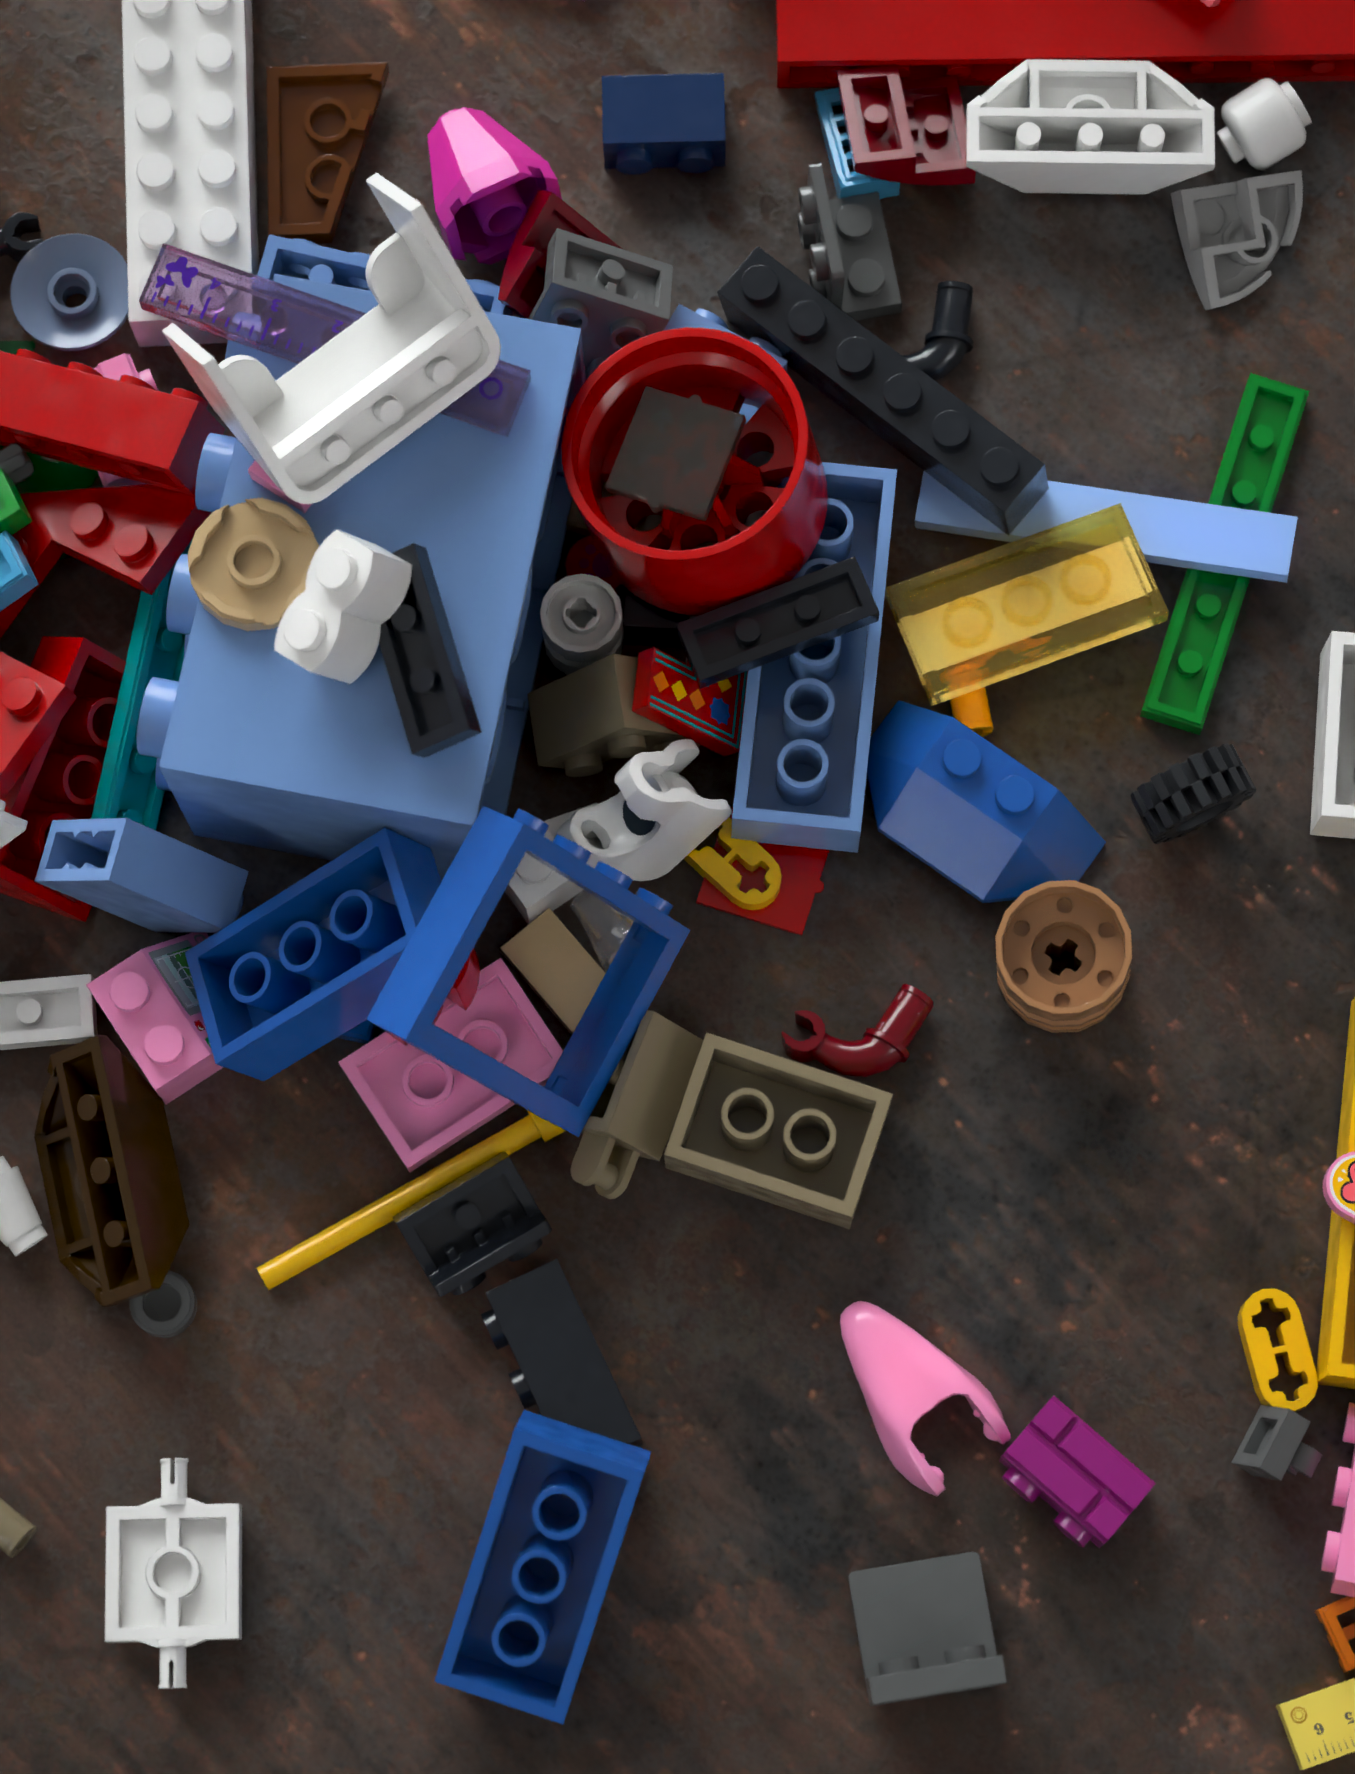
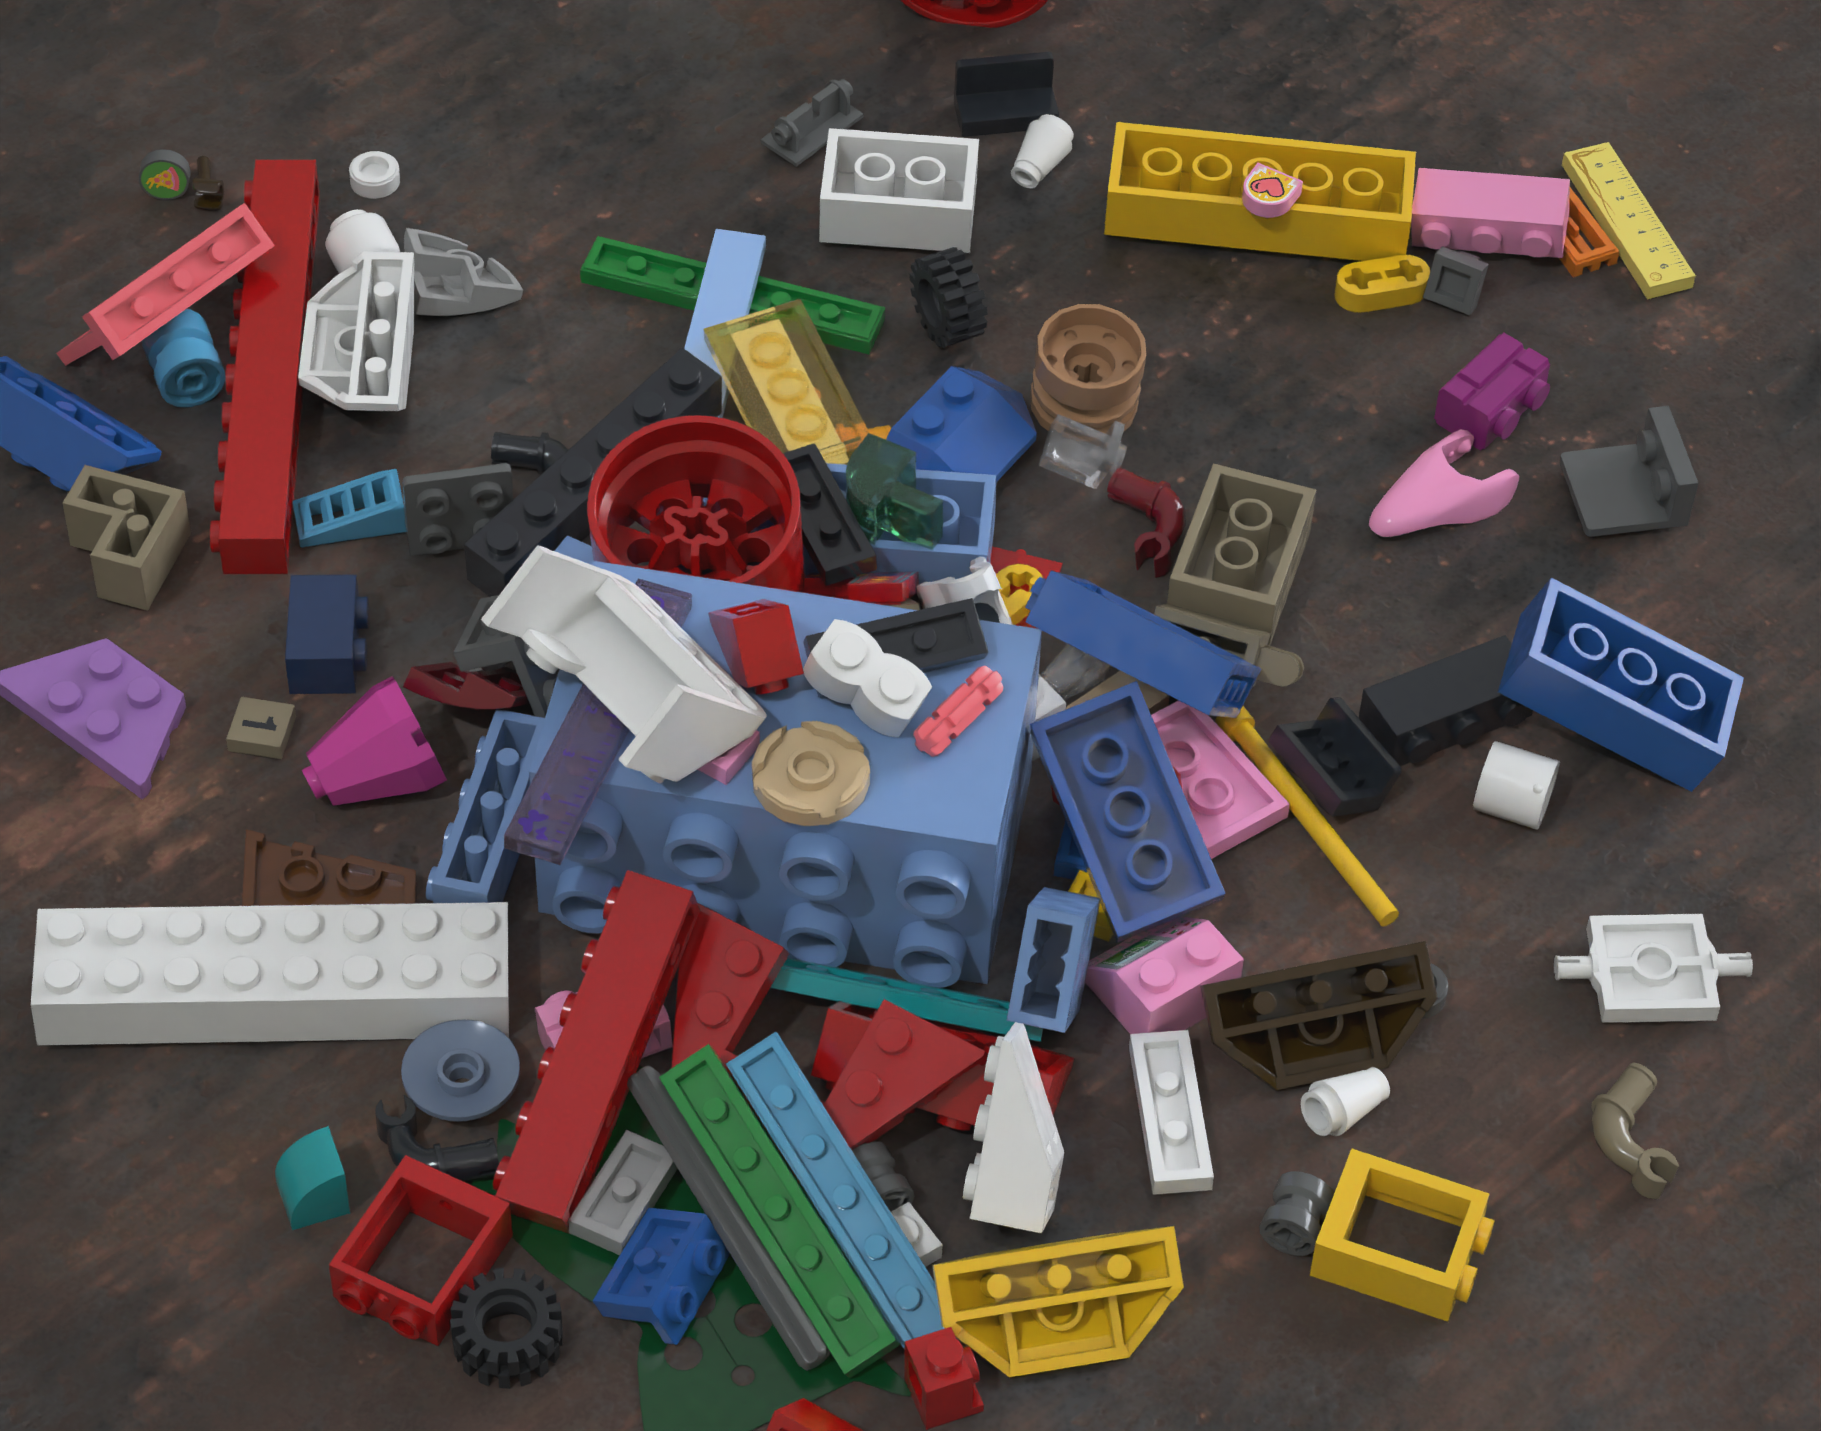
camera: 95 degrees left, 25 degrees down
clear smoke piece [605,386,746,522] -> none
dark red slope [837,65,976,185] -> none
none -> dark tan tile [226,697,296,759]
none -> red slope [708,599,804,695]
none -> clear green brick [846,433,943,550]
none -> coral axle [913,666,1004,757]
none -> clear bracket [1038,414,1127,489]
none -> white piece [1473,741,1560,830]

